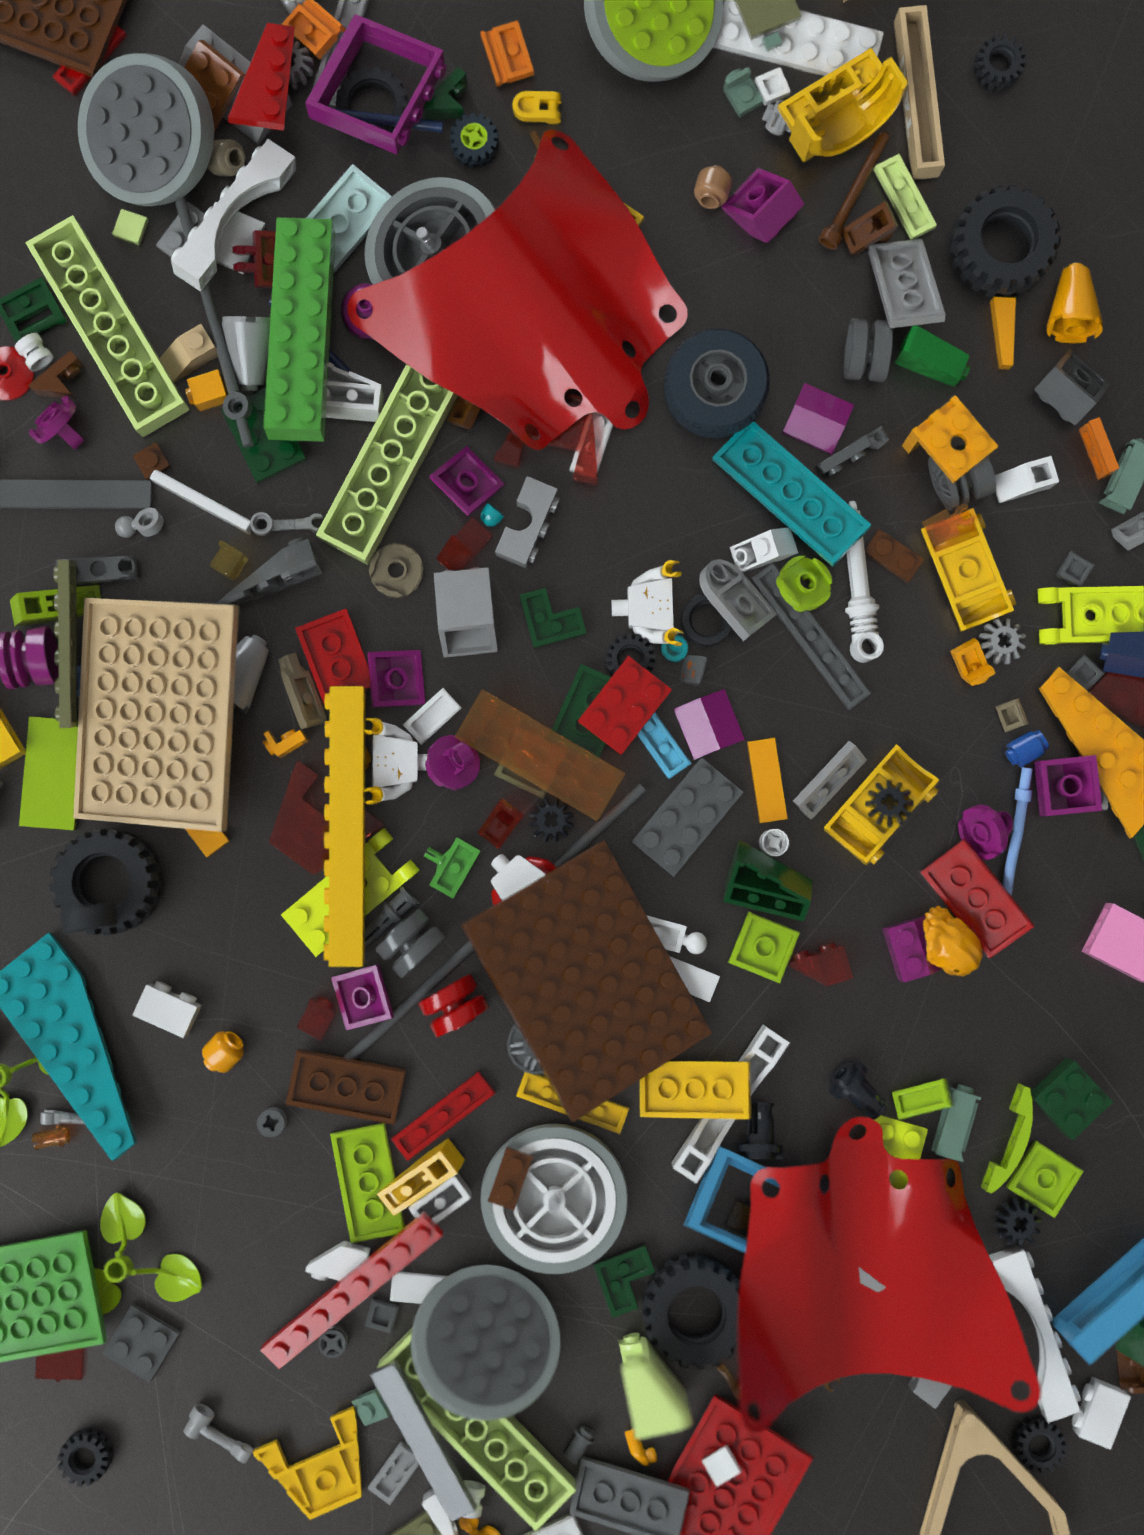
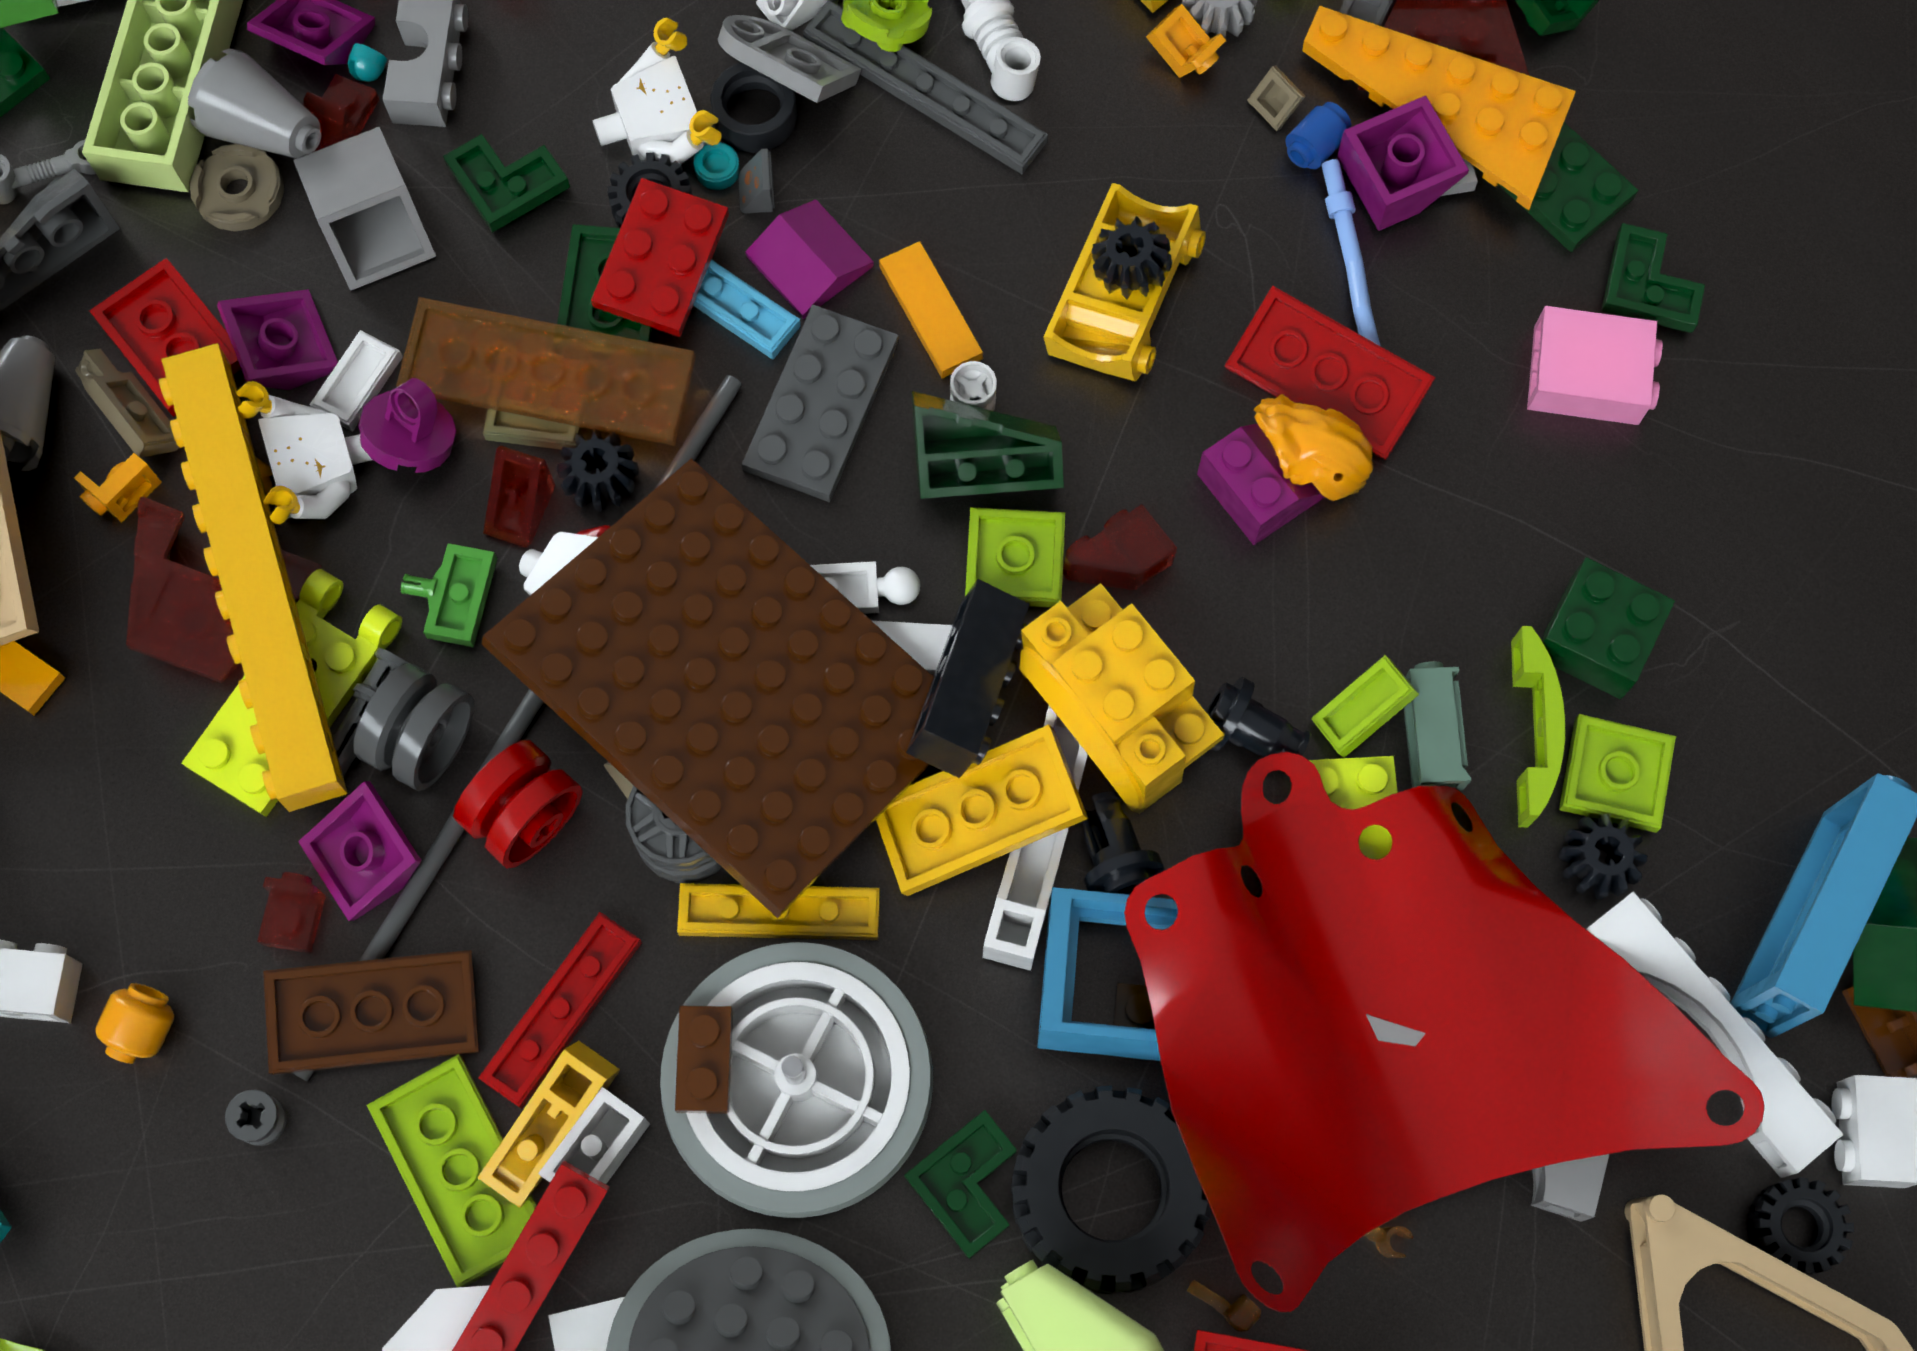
camera: 15 degrees left, 15 degrees down
light grey plate [793,741,867,820] -> none
magenta tile [958,804,1013,860] -> none
none -> light grey cone [188,49,321,159]
none -> black brick [906,579,1030,778]
none -> yellow piece [1019,583,1224,814]

